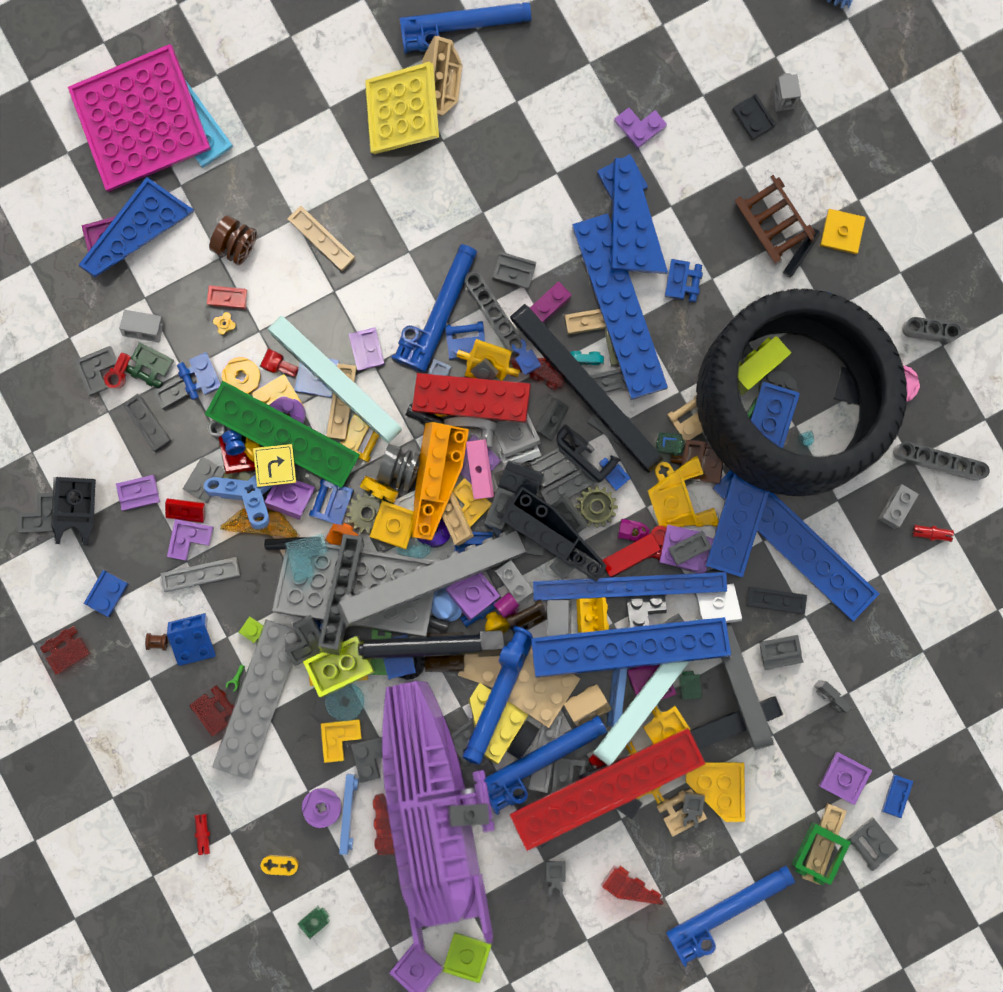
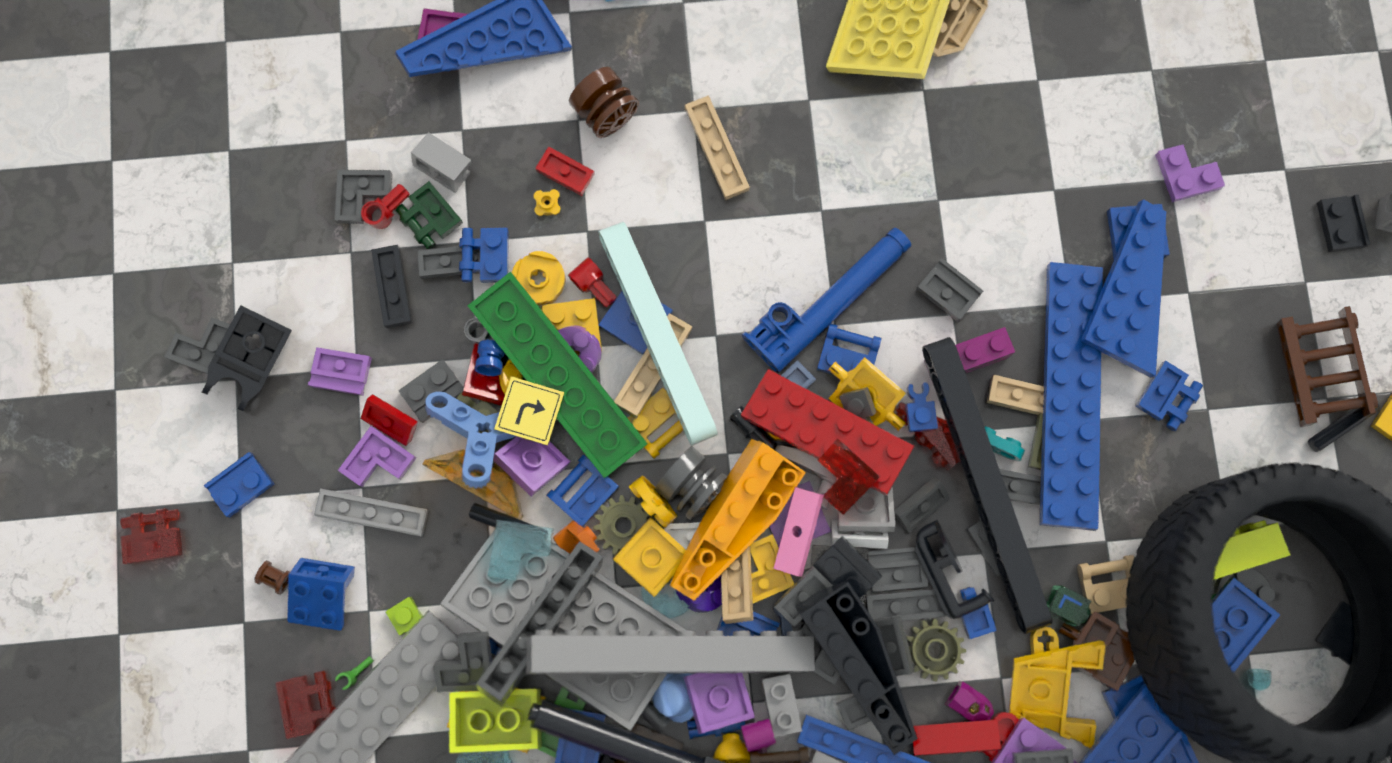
camera: 25 degrees right, 5 degrees down
plate [349,327,385,371] -> none
dark grey beam [465,272,522,355] -> none
none -> clear red plate [818,438,880,515]

